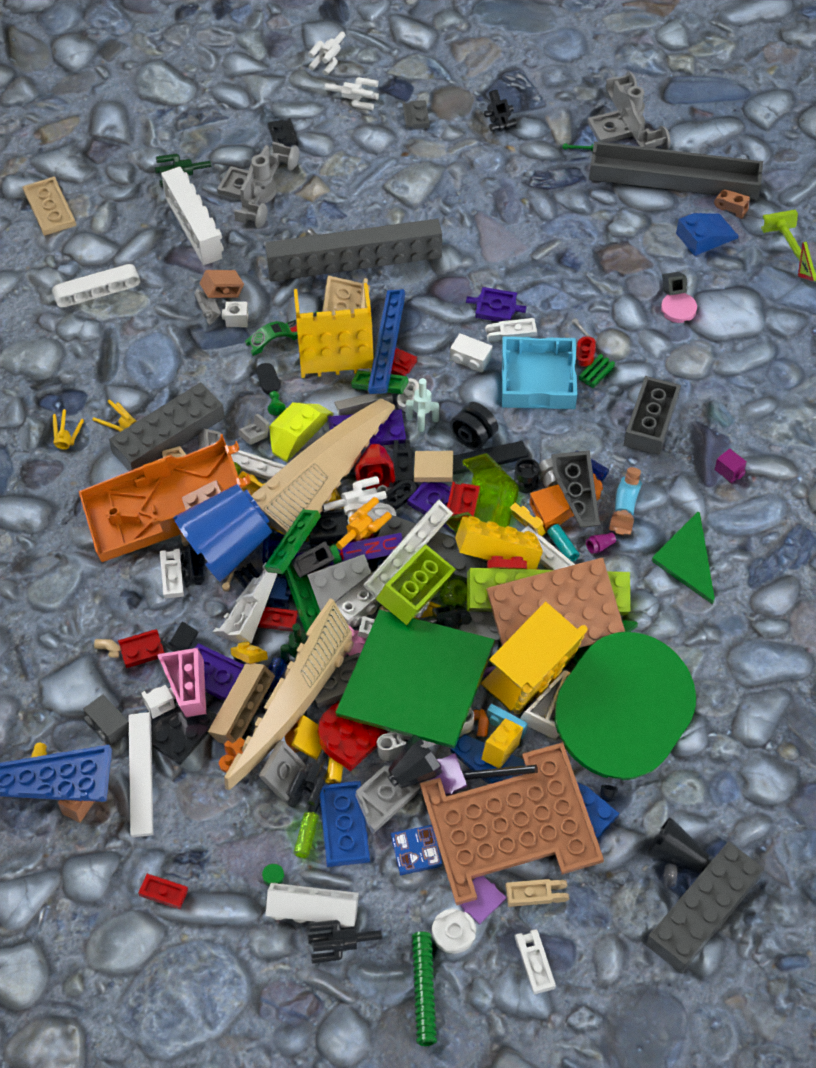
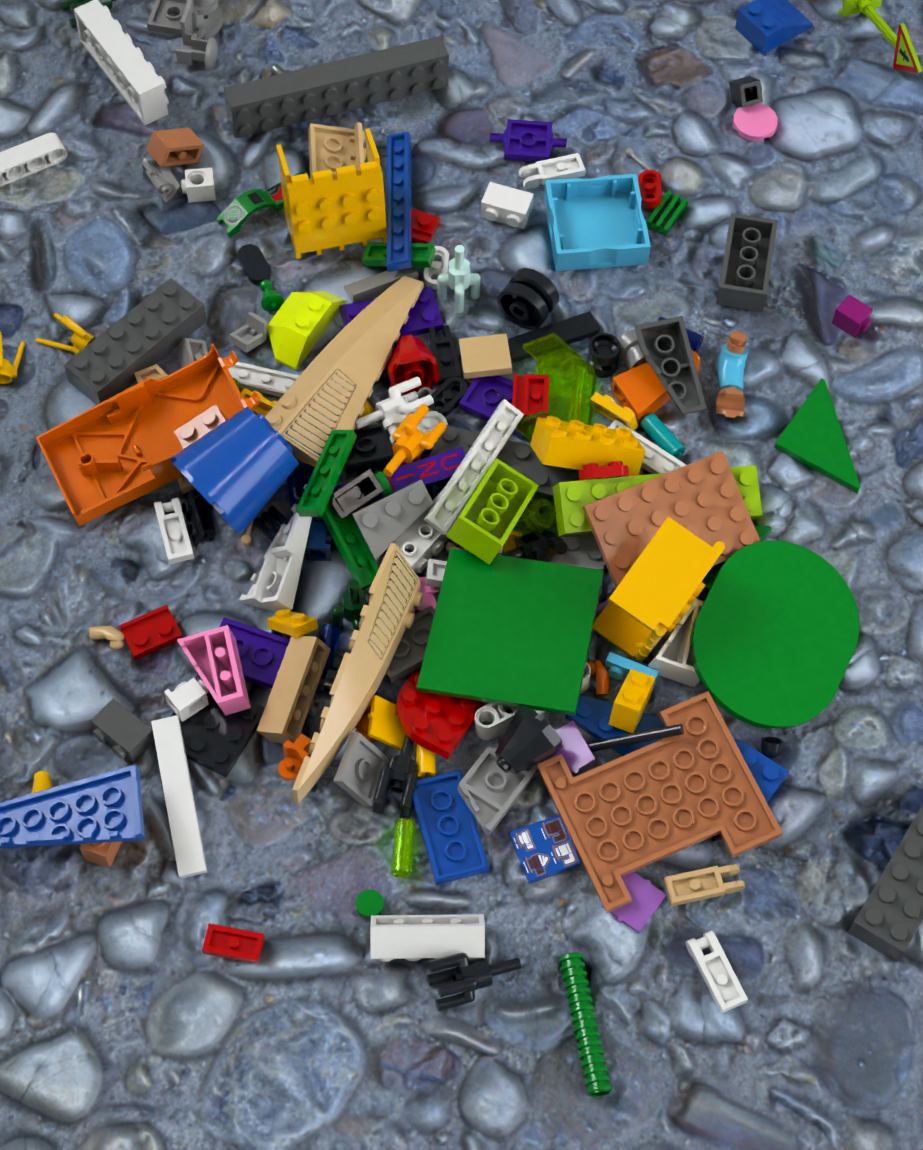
camera: 10 degrees left, 5 degrees up
black bracket [160,622,199,652] -> none
red plate [258,607,298,632] -> none
white tile [432,909,476,954] -> none
magenta cone [586,532,616,554] -> none
black cone [647,817,711,873] -> none
clear tile [664,864,677,887] -> none

